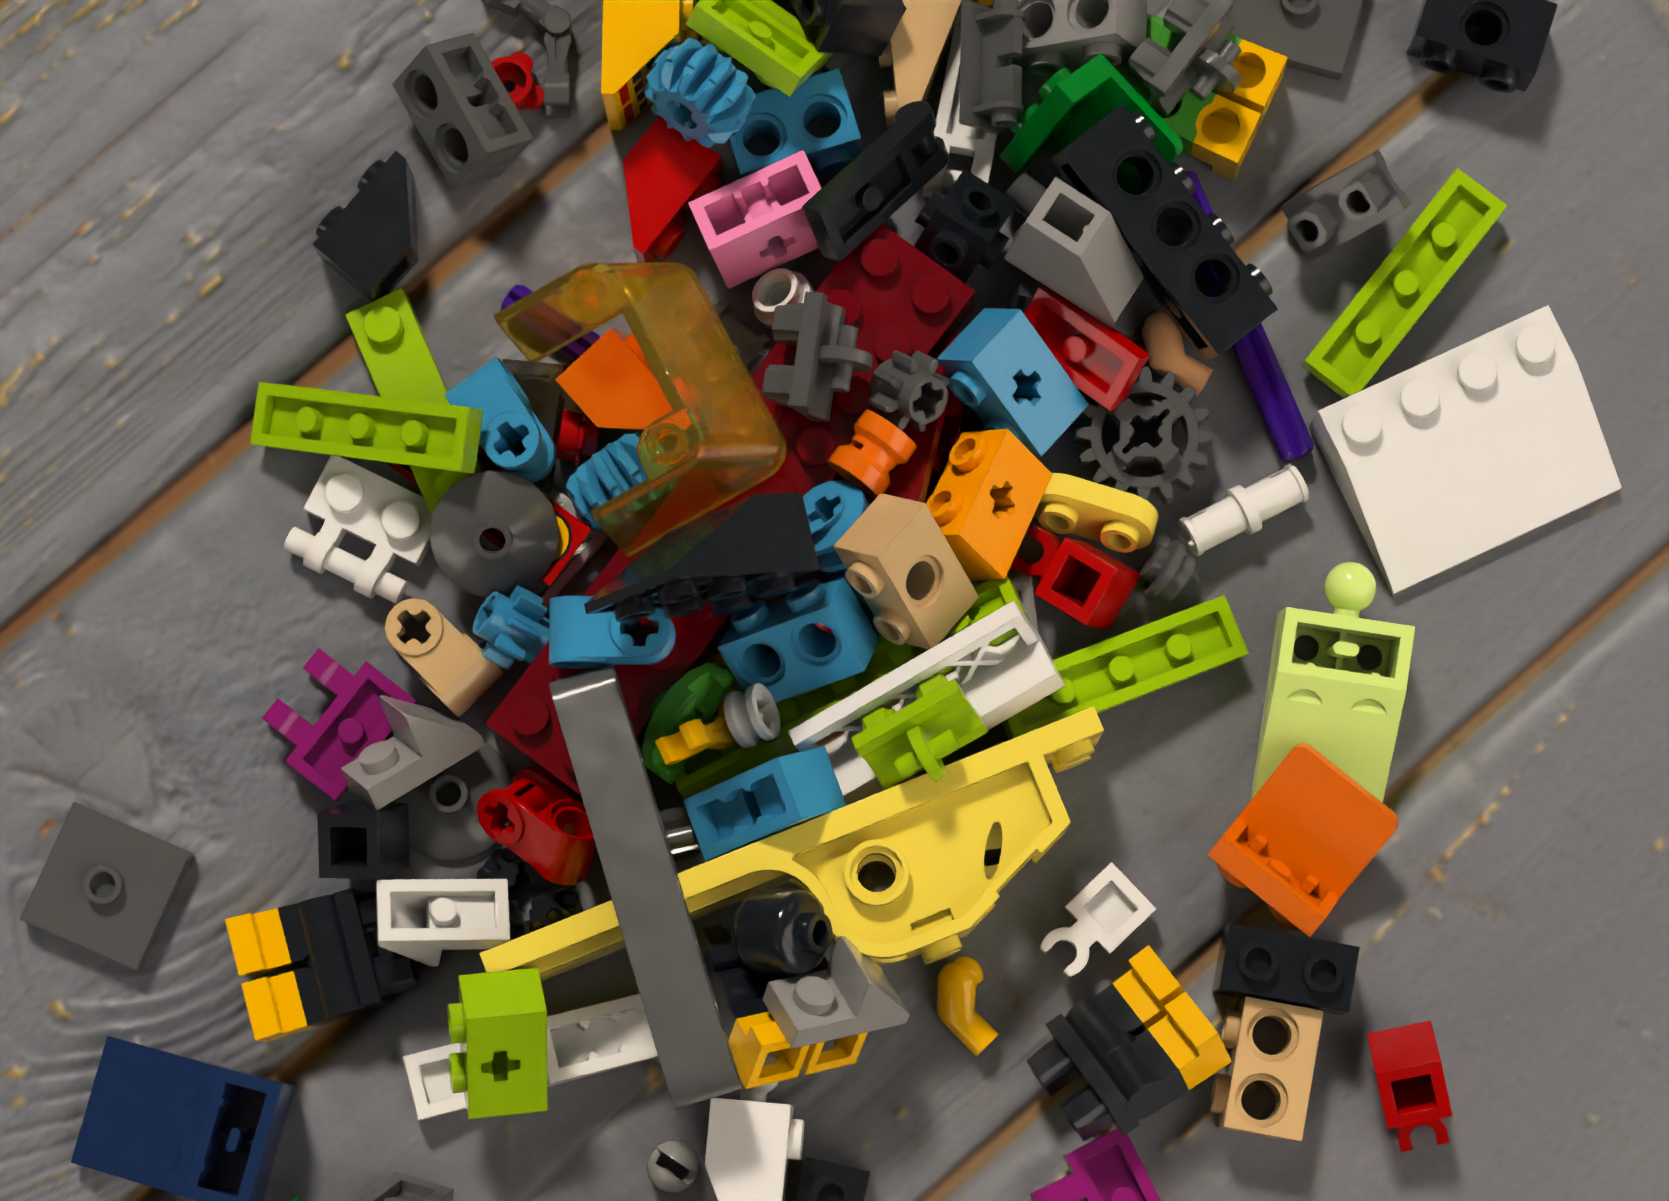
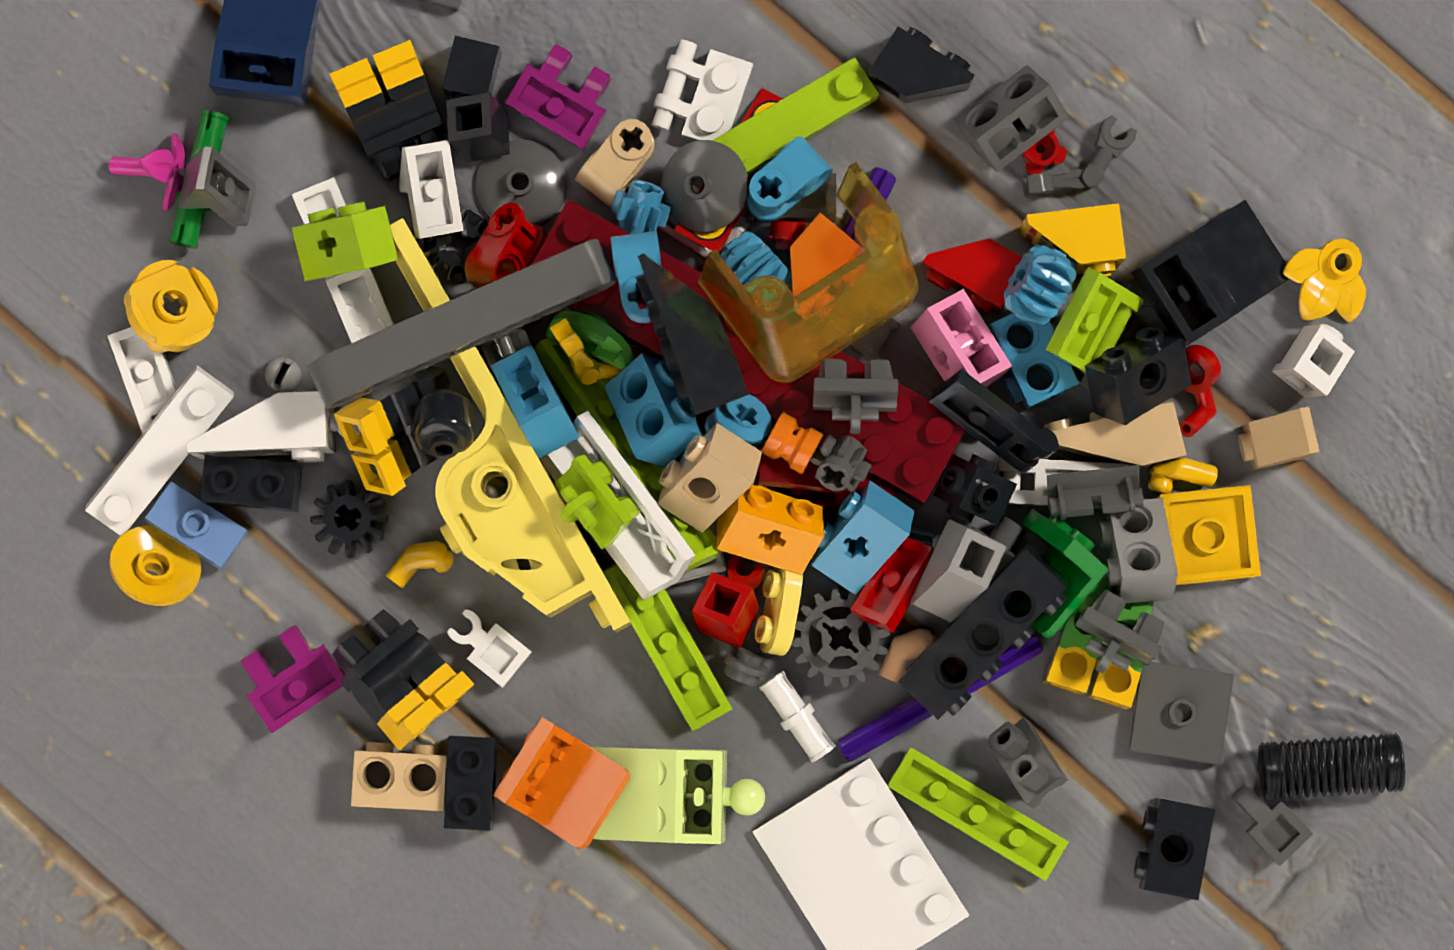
camera: 80 degrees right, 5 degrees up
lime plate [250,382,483,474] -> none
light grey slope [340,695,485,811] -> none
white bush [724,683,781,749] -> none
white plate [752,268,814,329] -> none
light grey slope [762,936,910,1049] -> none
red brick [1366,1020,1453,1152] -> none
none -> black gear [310,480,389,558]
none -> black brick [442,35,502,99]

